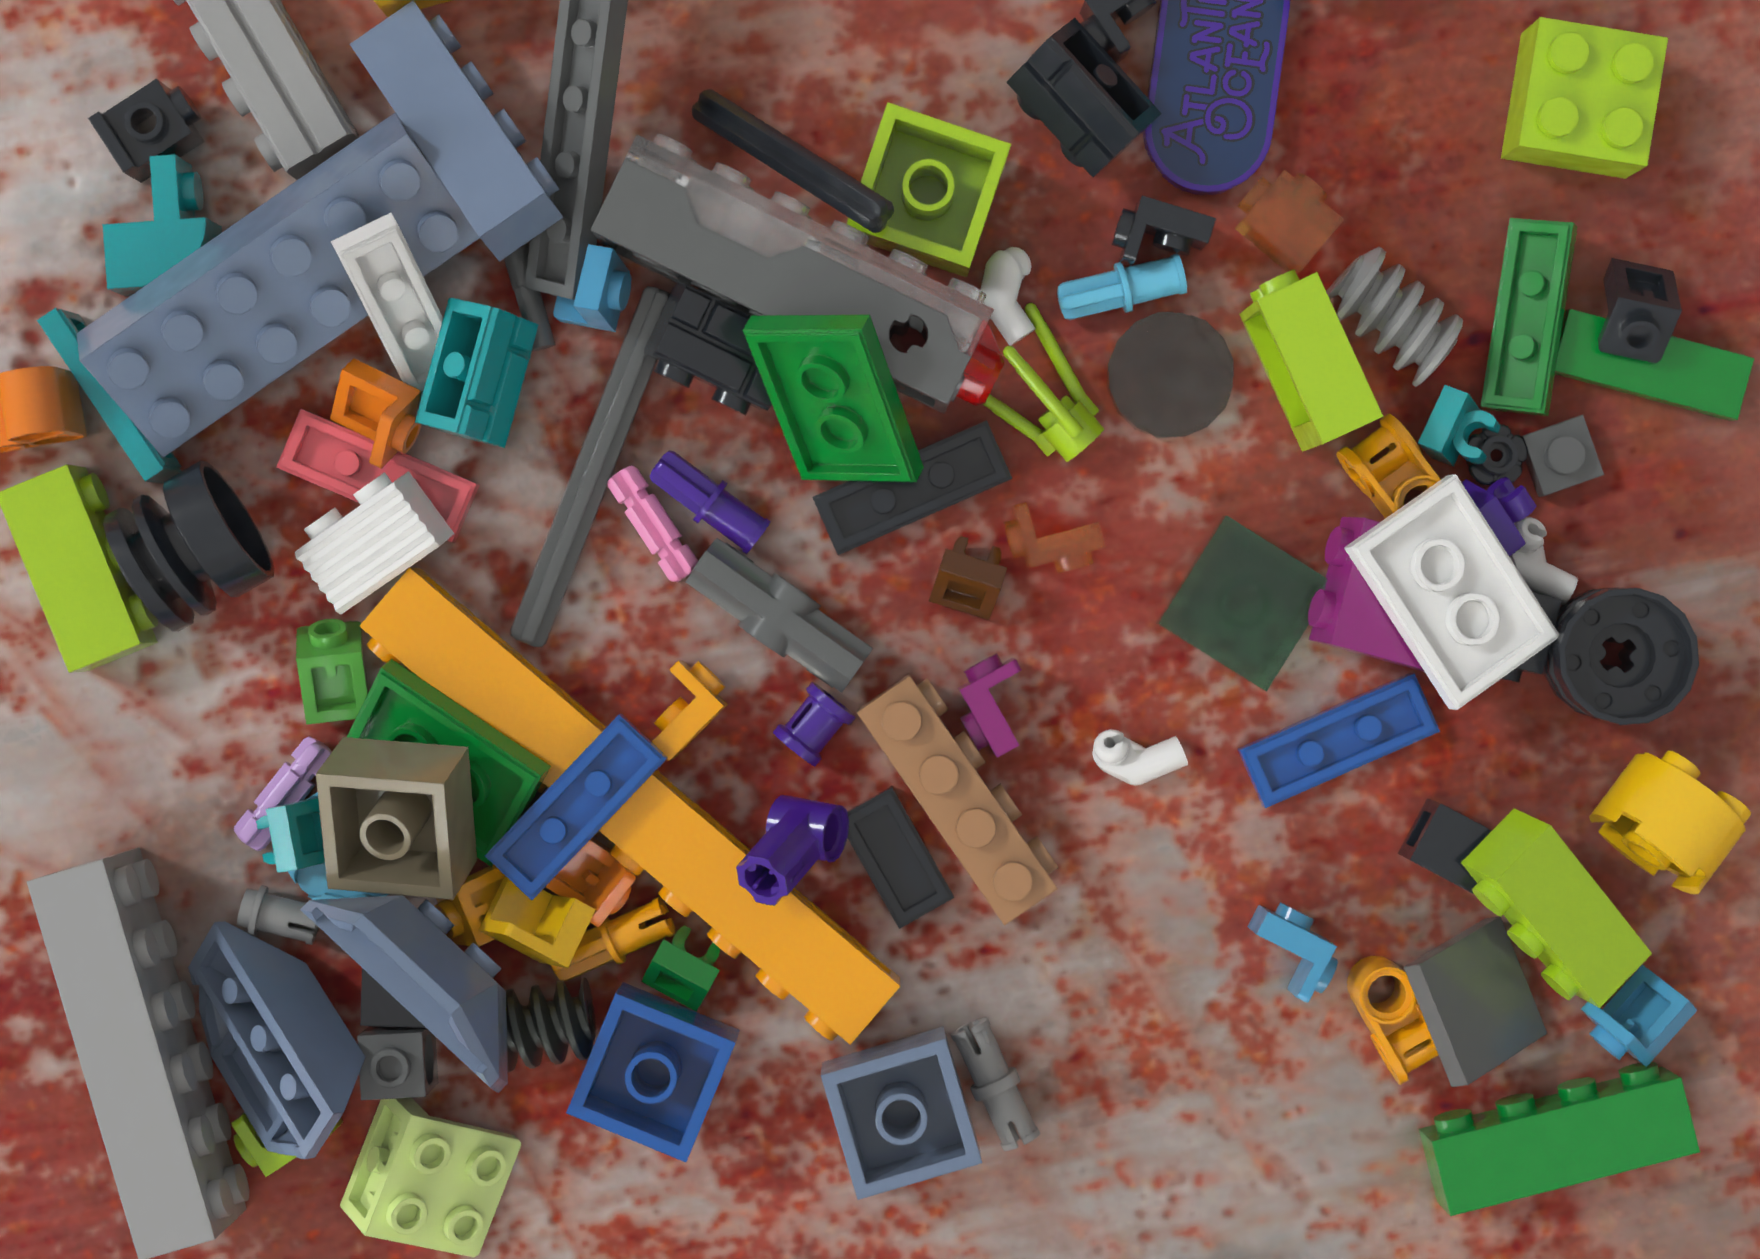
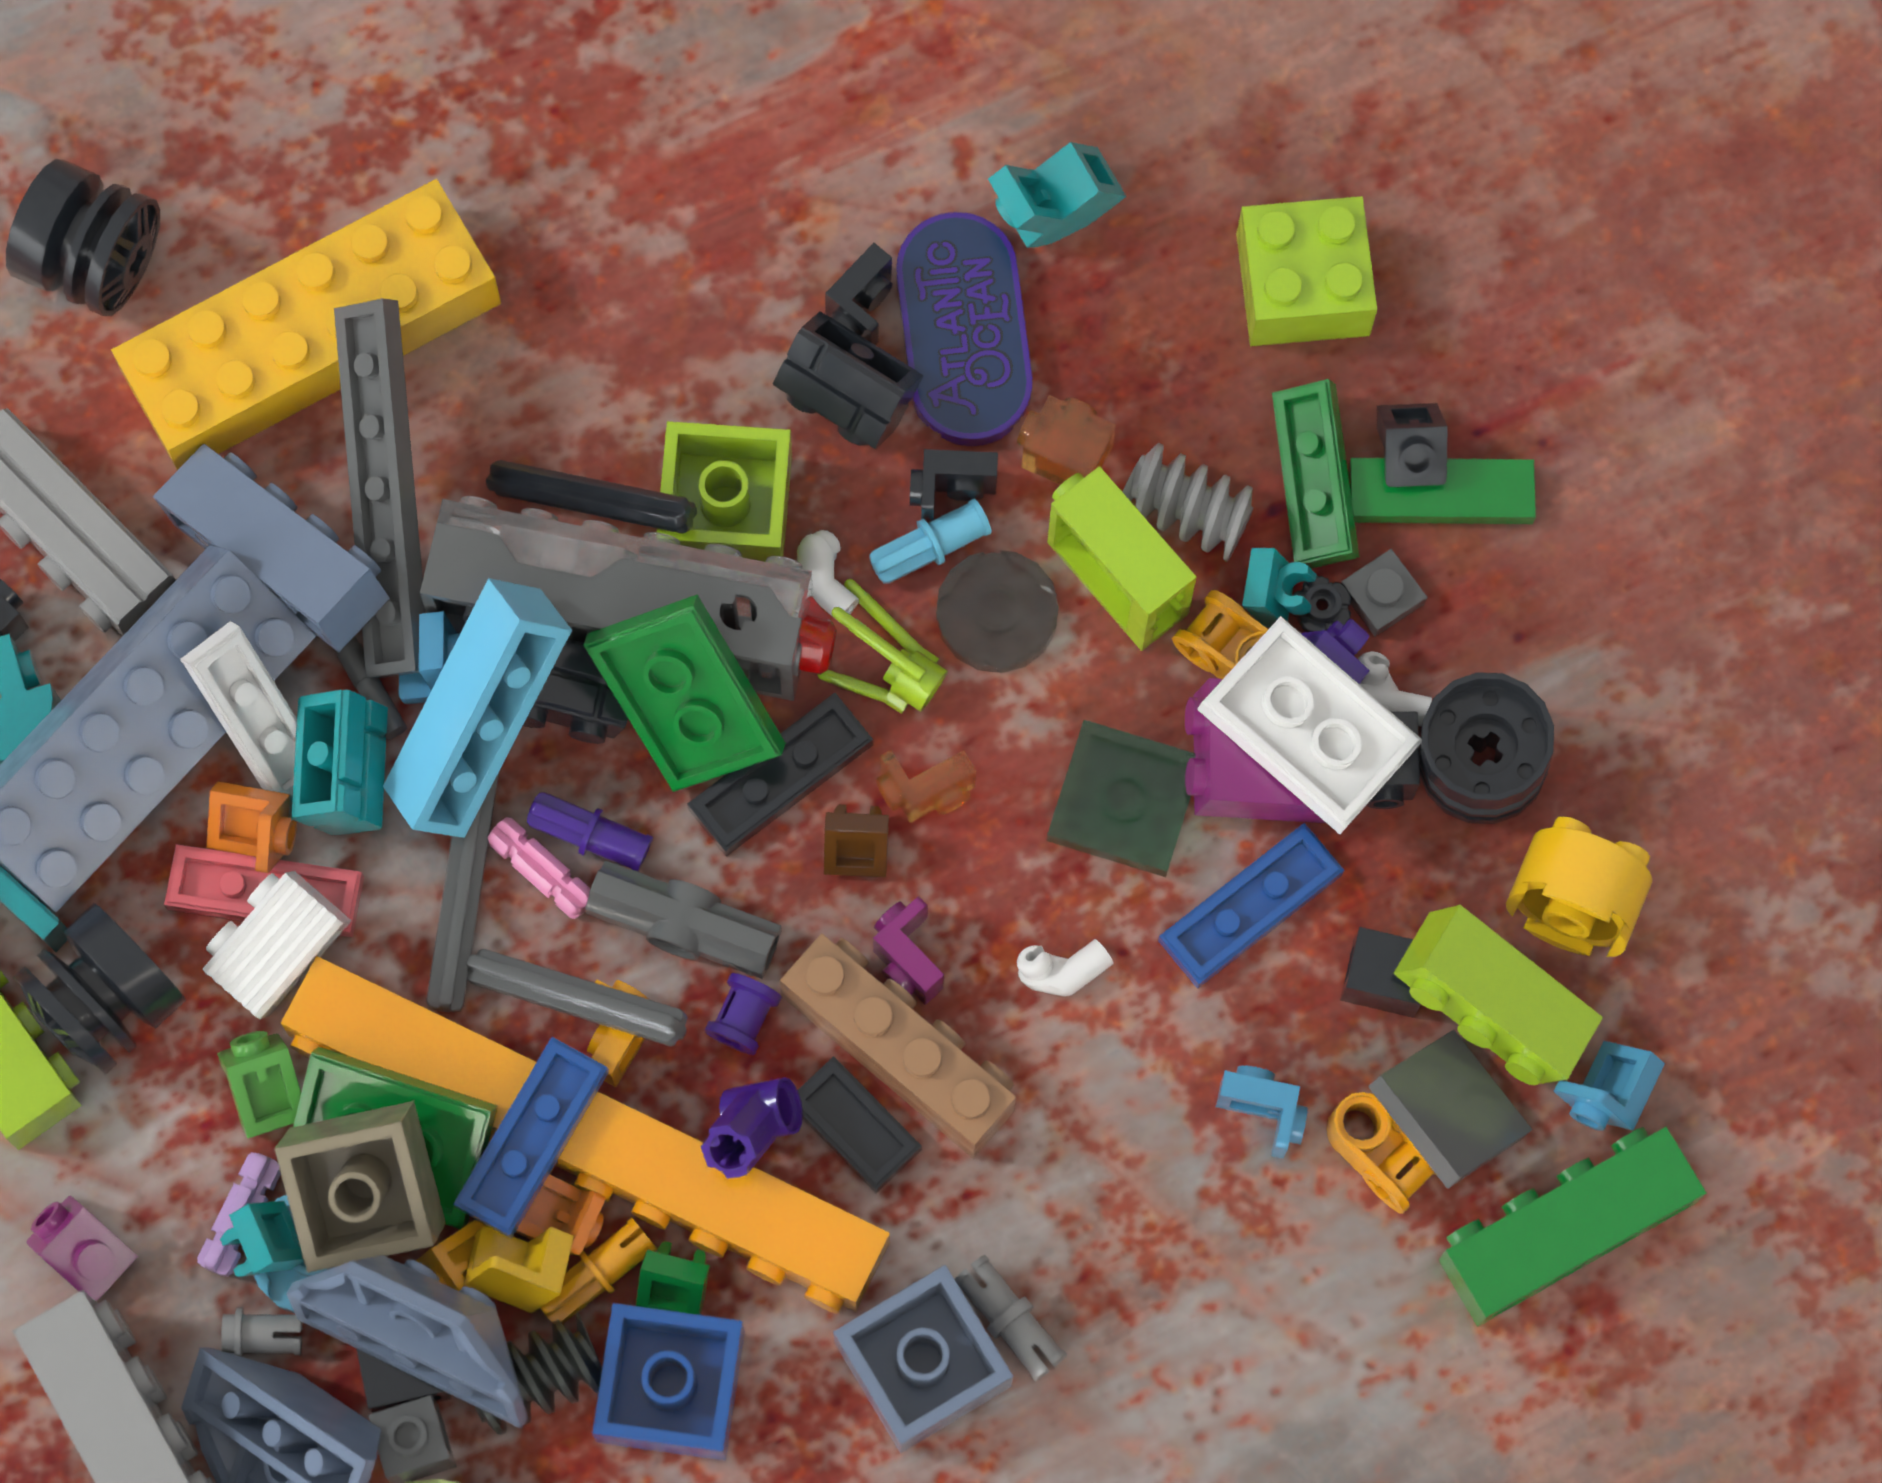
camera: 15 degrees left, 15 degrees down
none -> bracket [26,1195,138,1302]
none -> medium azure brick [383,578,572,838]
none -> dark grey axle [467,949,687,1046]

